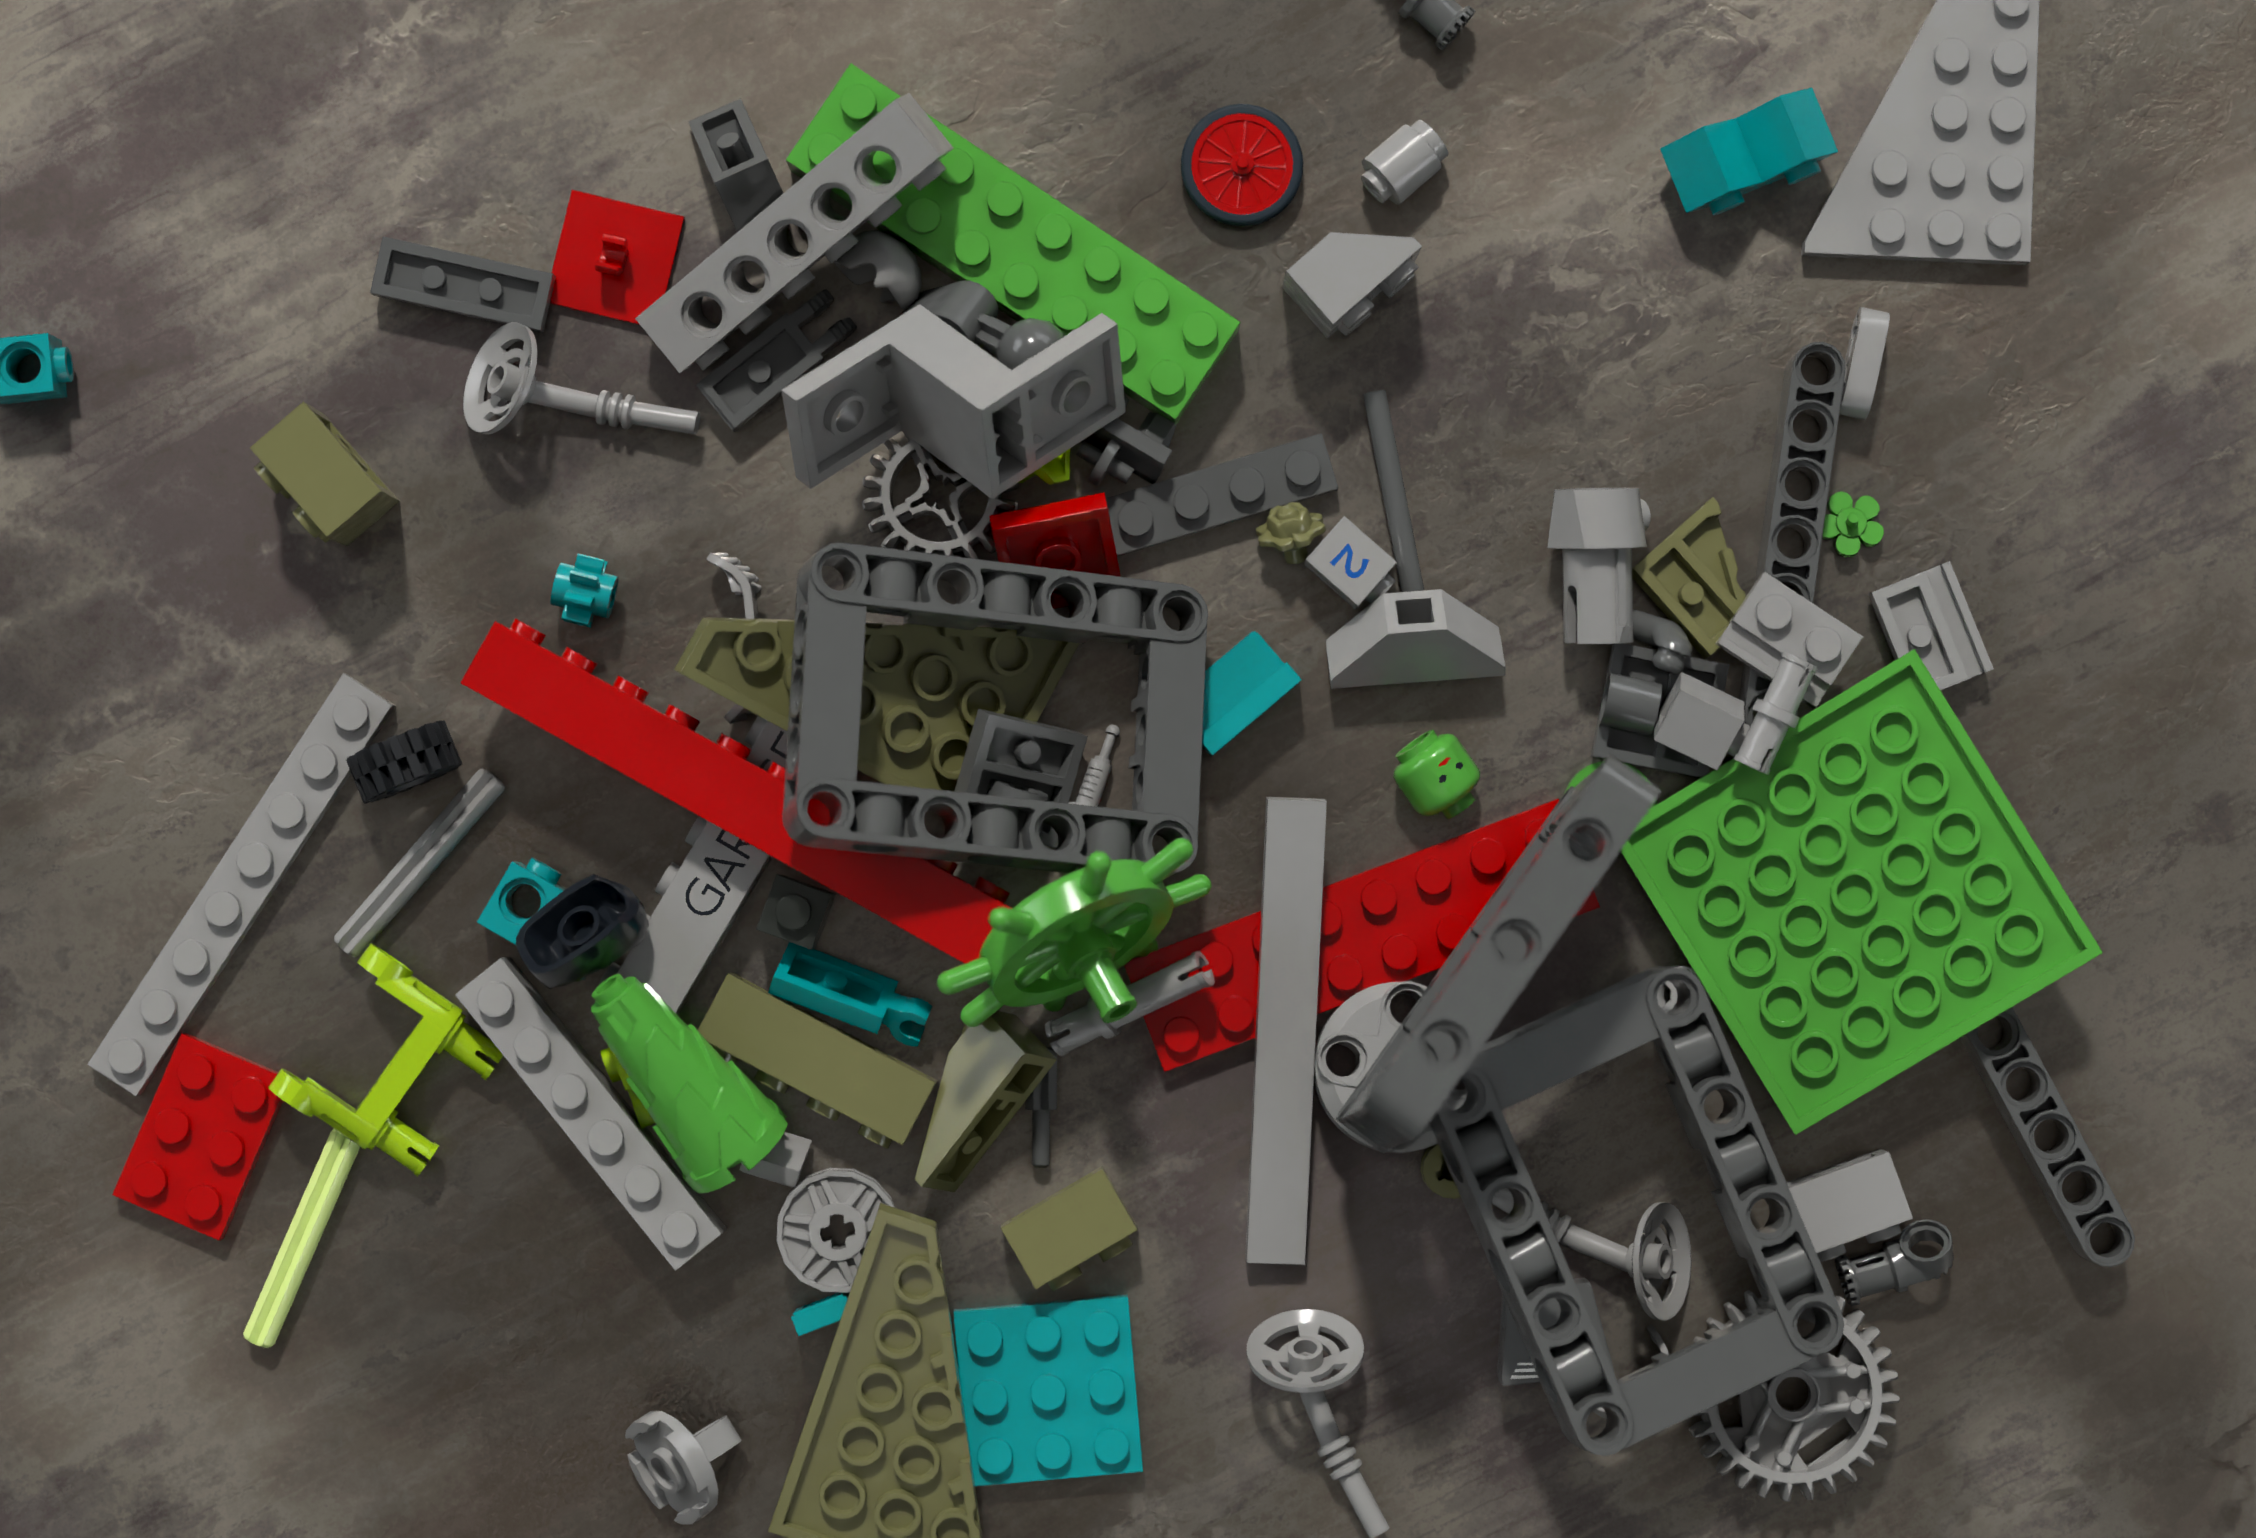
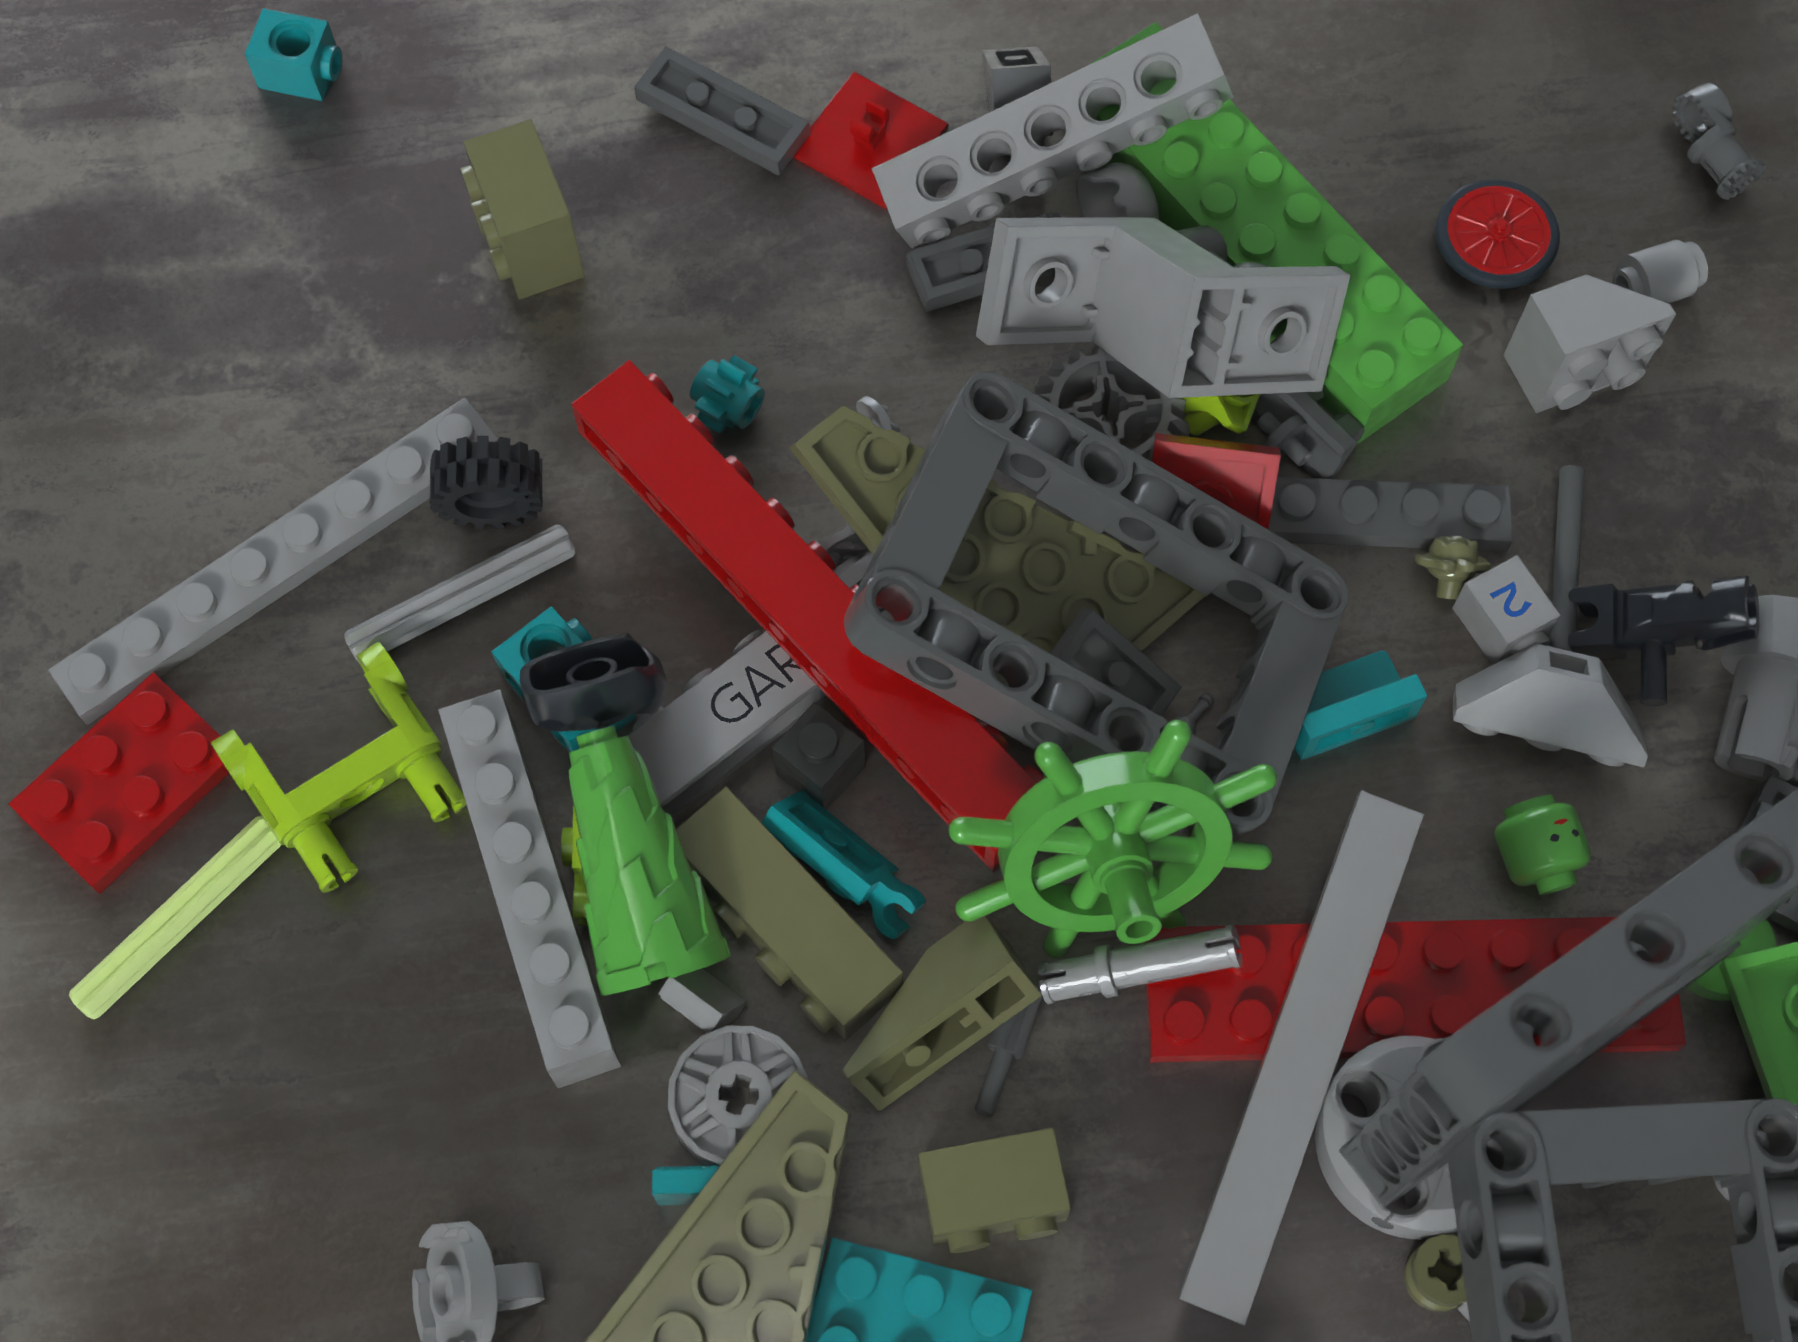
camera: 25 degrees right, 20 degrees down
light grey dish [463,322,700,435] -> none
none -> black piece [1568,576,1759,706]

